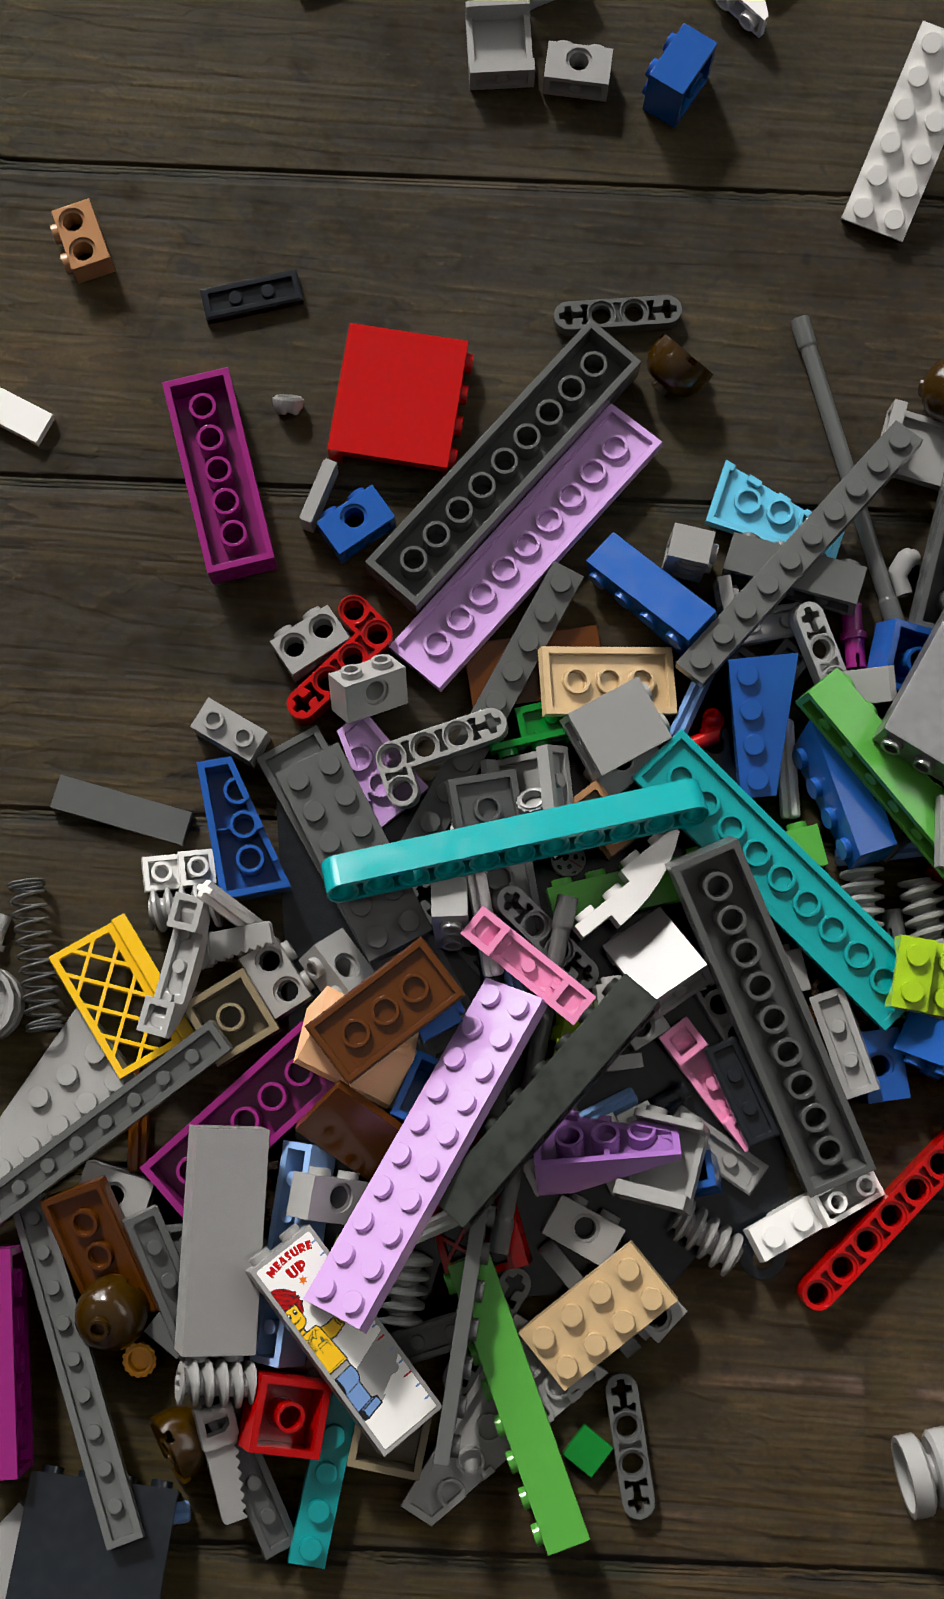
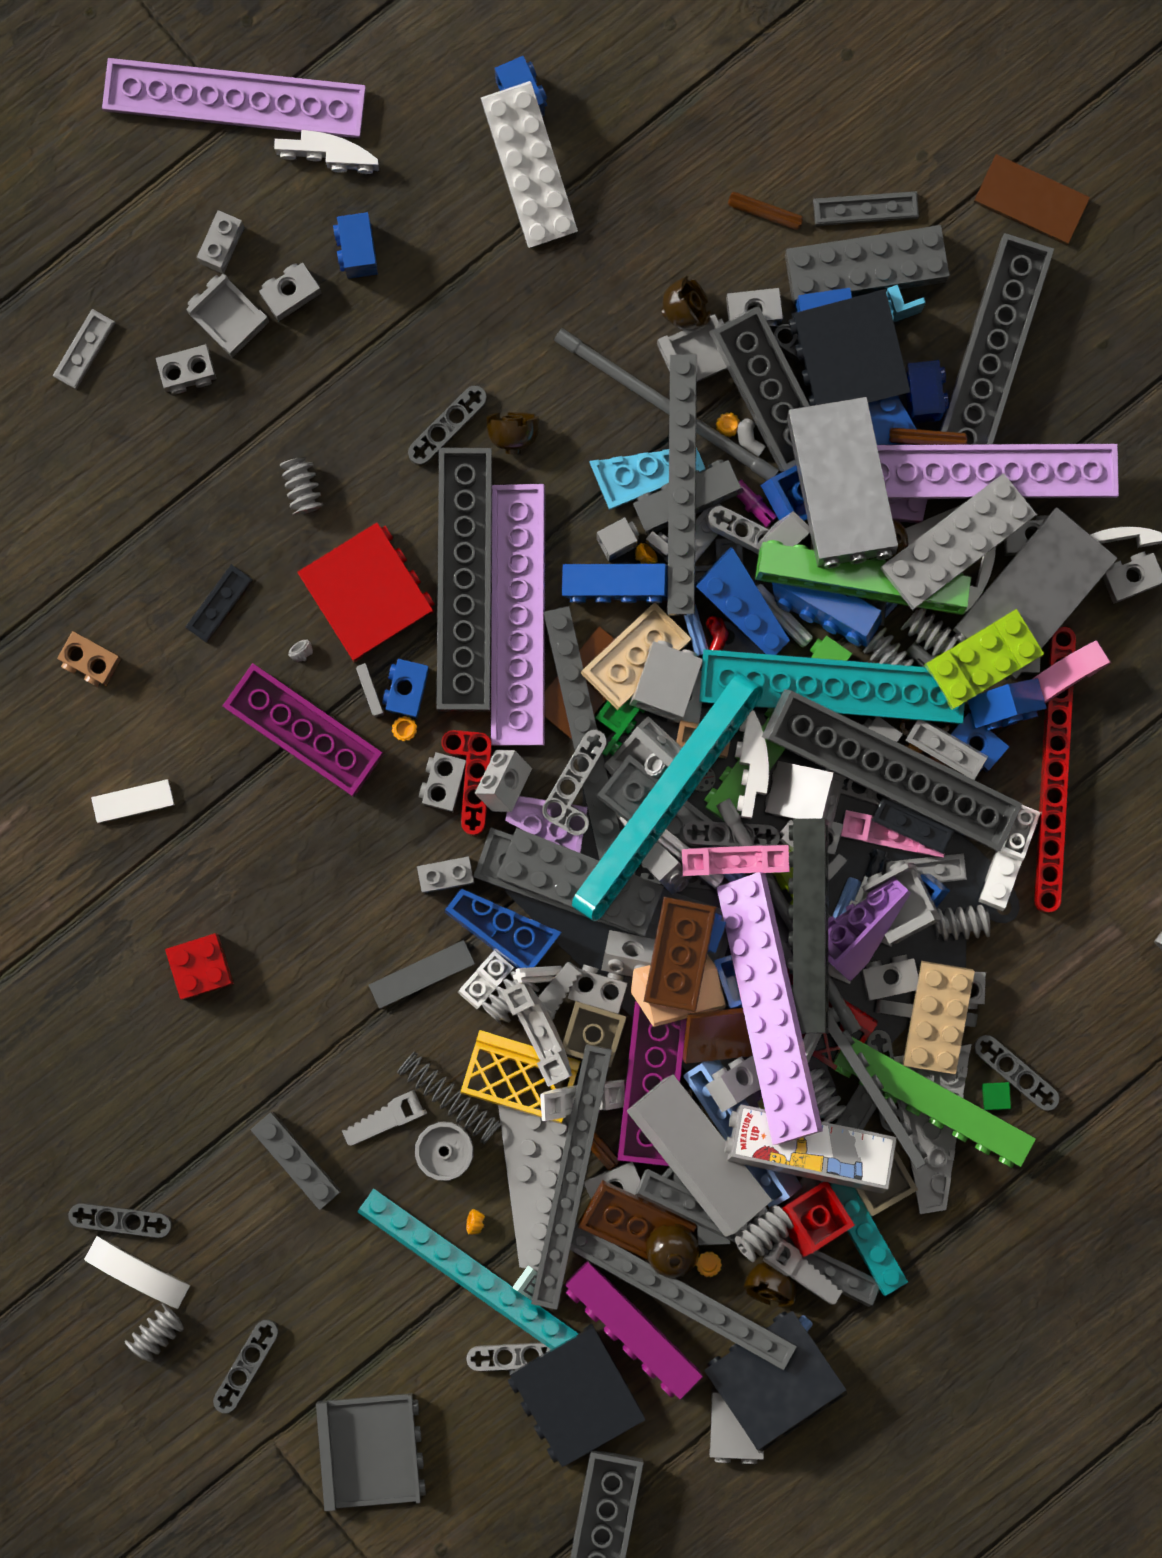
camera: 40 degrees left, 5 degrees up
none -> light grey brick [156,345,217,394]
none -> light grey piece [280,457,323,515]
none -> light orange piece [392,716,417,741]
none -> white slope [541,1080,625,1121]
none -> light orange piece [635,543,657,564]
none -> light orange piece [716,412,740,437]

